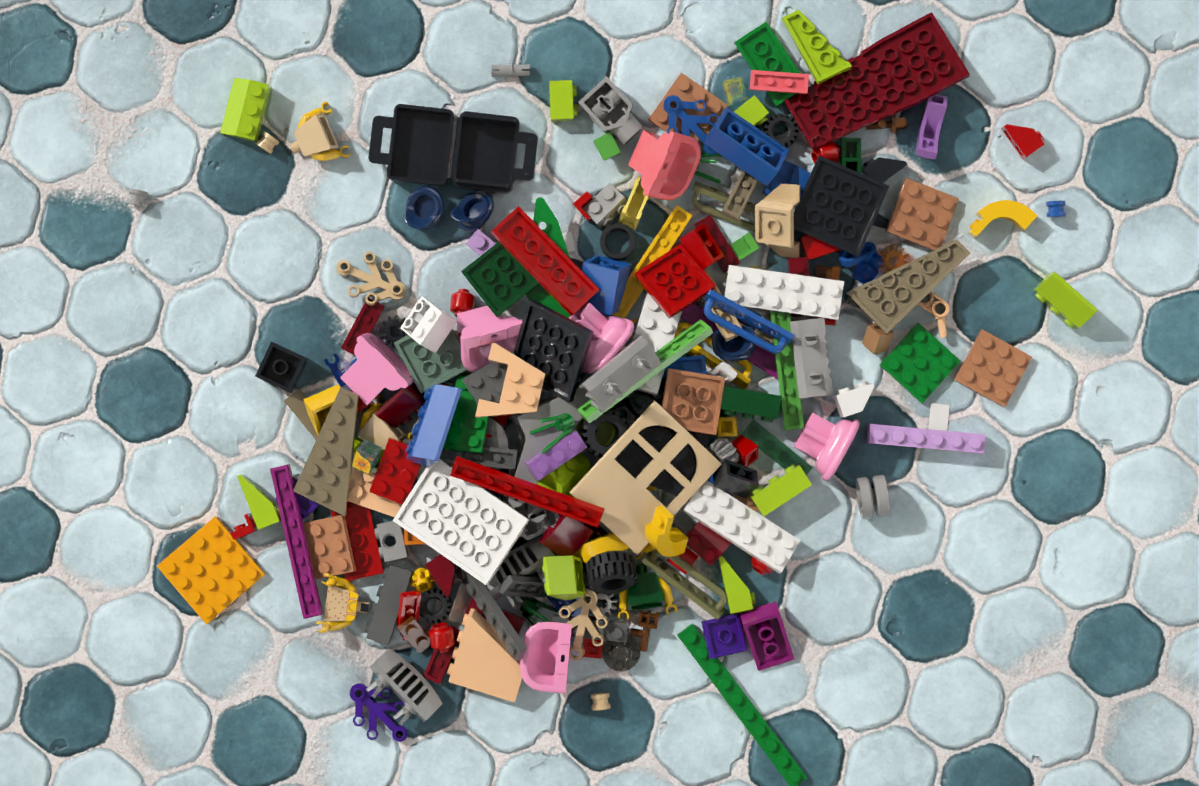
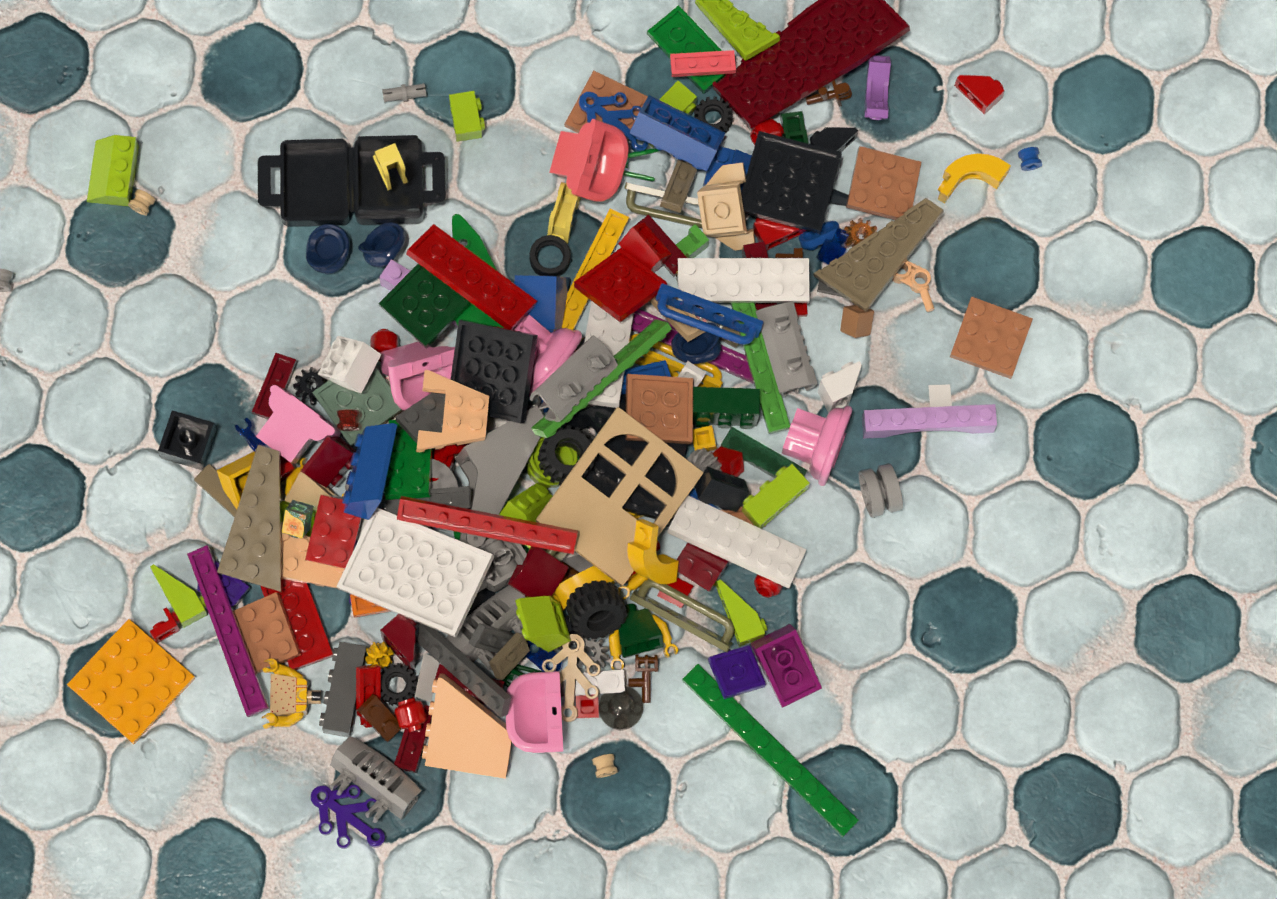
camera: 15 degrees left, 15 degrees down
tan torso [290,102,350,161] -> none
tan plant [336,252,406,306] -> none
light grey brick [374,521,409,562] -> none
medium lavender brick [524,430,587,480] -> none
green plant [530,413,575,454] -> none
red panel [573,191,593,222] -> none
light grey brick [578,76,644,145] -> none
light grey bracket [583,183,627,230] -> none
bright green panel [593,132,621,161] -> none
clear light blue brick [722,75,748,106] -> none
green plate [879,323,961,404] -> none
lime slope [1033,271,1098,329] -> none
none -> clear red wheel [337,409,359,431]
none -> light yellow piece [373,143,407,190]
none -> dark tan plate [489,633,530,680]

